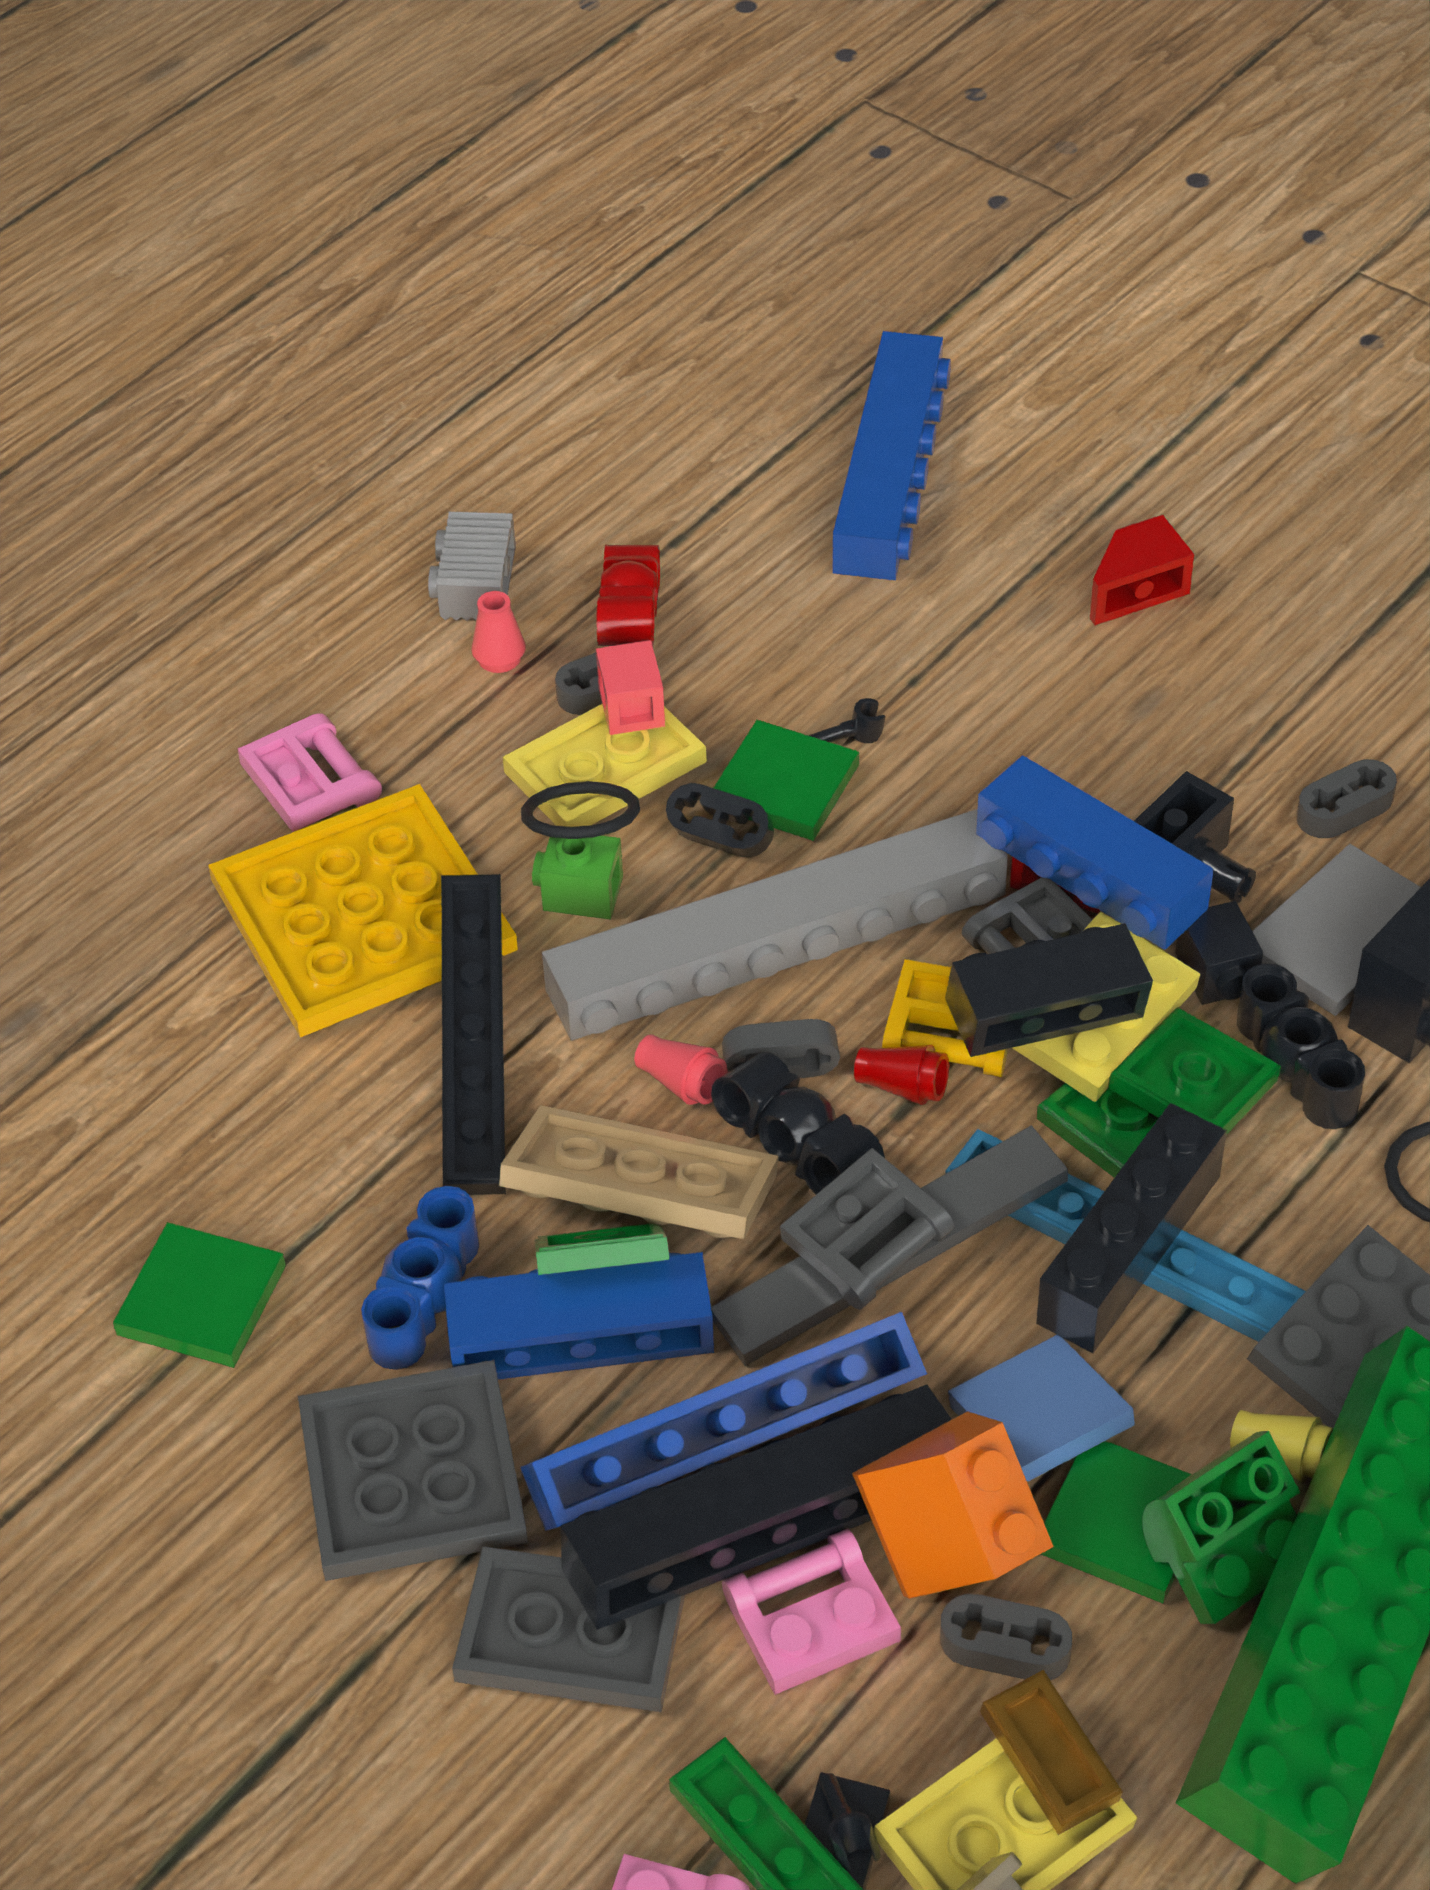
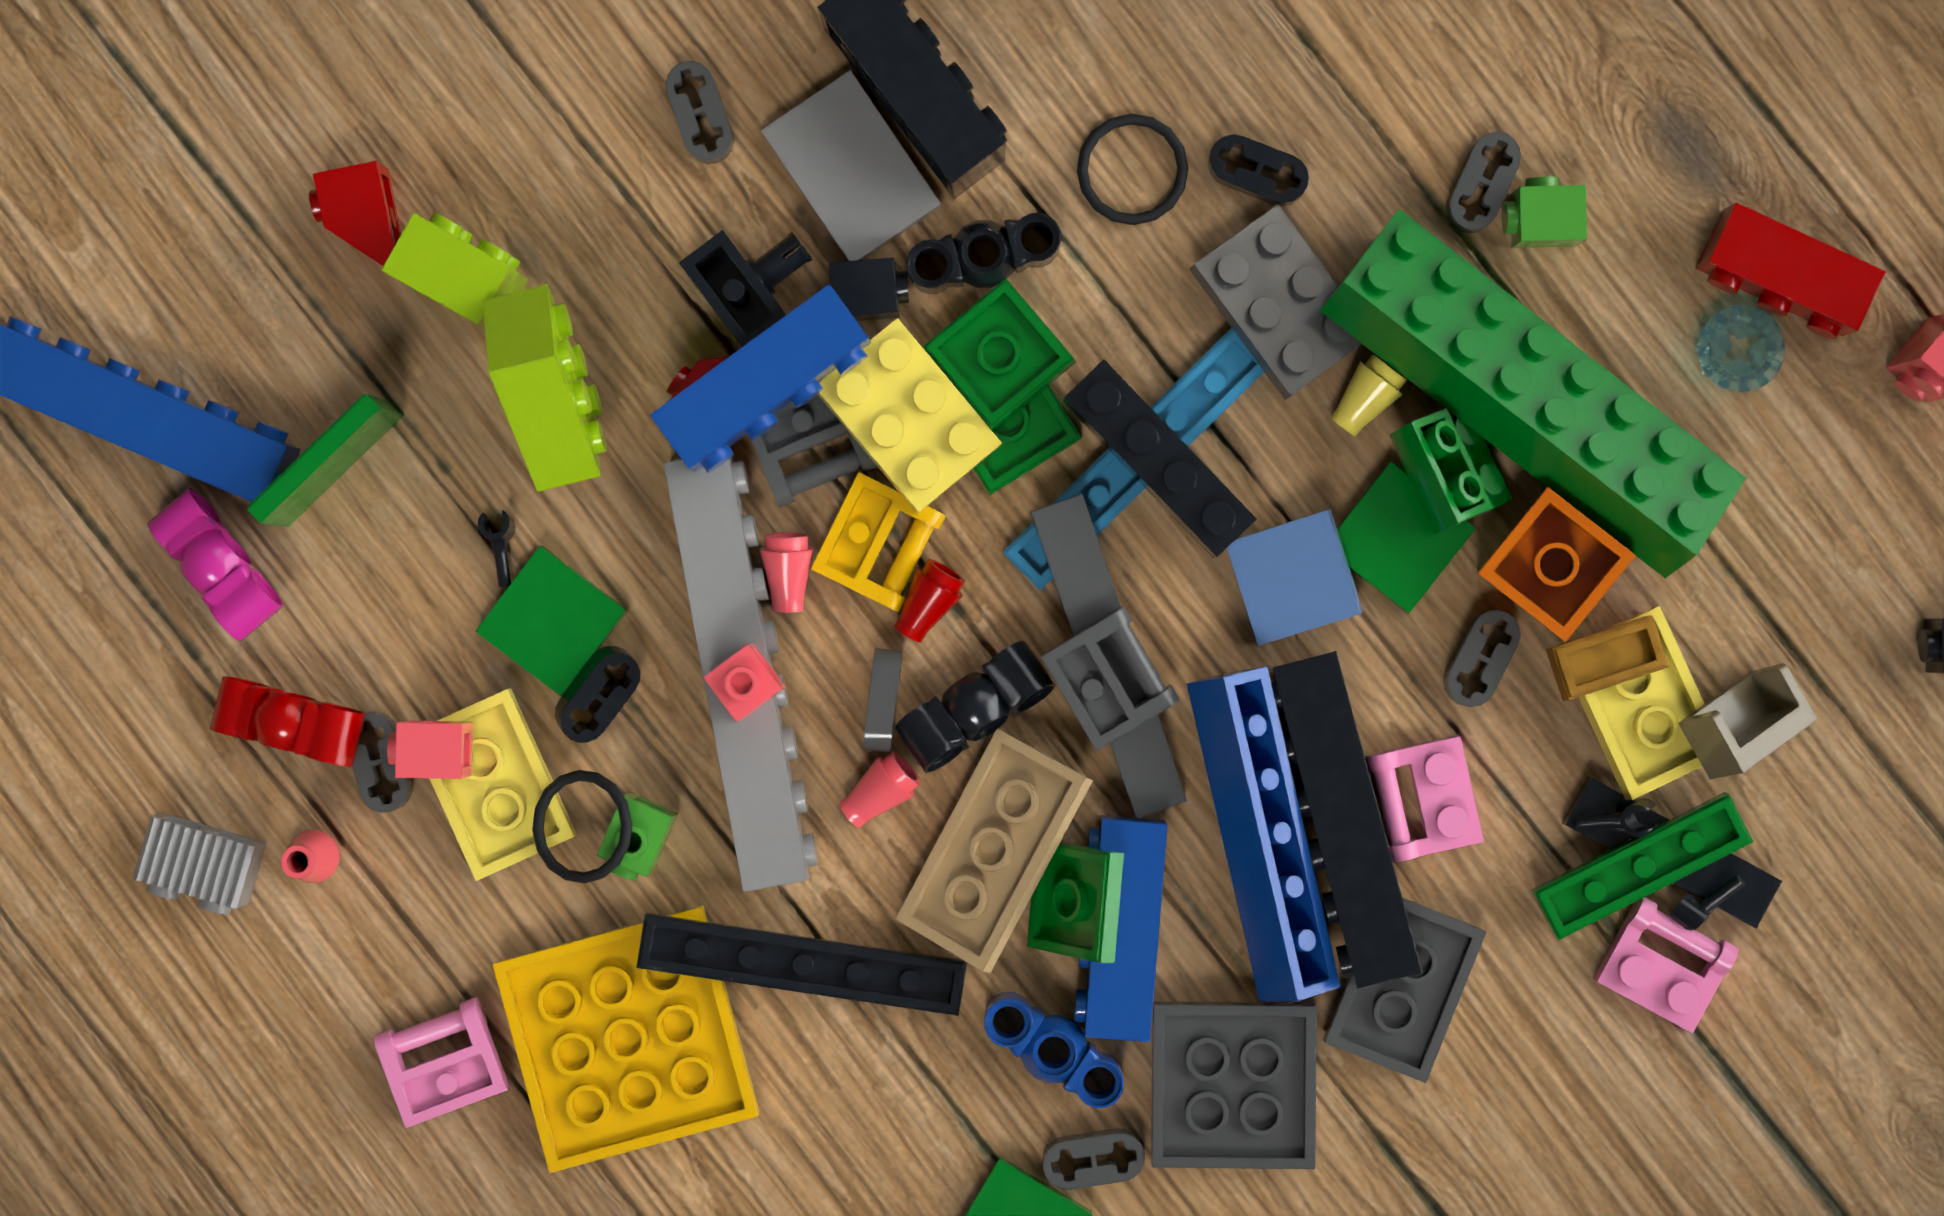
camera: 80 degrees left, 40 degrees up
orange slope [852,1411,1054,1599] -> none
black brick [945,923,1153,1057] -> none
none -> dark pink piece [147,488,283,641]
none -> green tile [247,394,404,527]
none -> lime brick [381,212,529,328]
none -> lime brick [483,284,607,492]
none -> coral brick [703,643,786,722]
none -> coral cone [760,532,814,613]
none -> dark grey beam [1043,1128,1145,1190]
none -> orange brick [1478,487,1636,642]

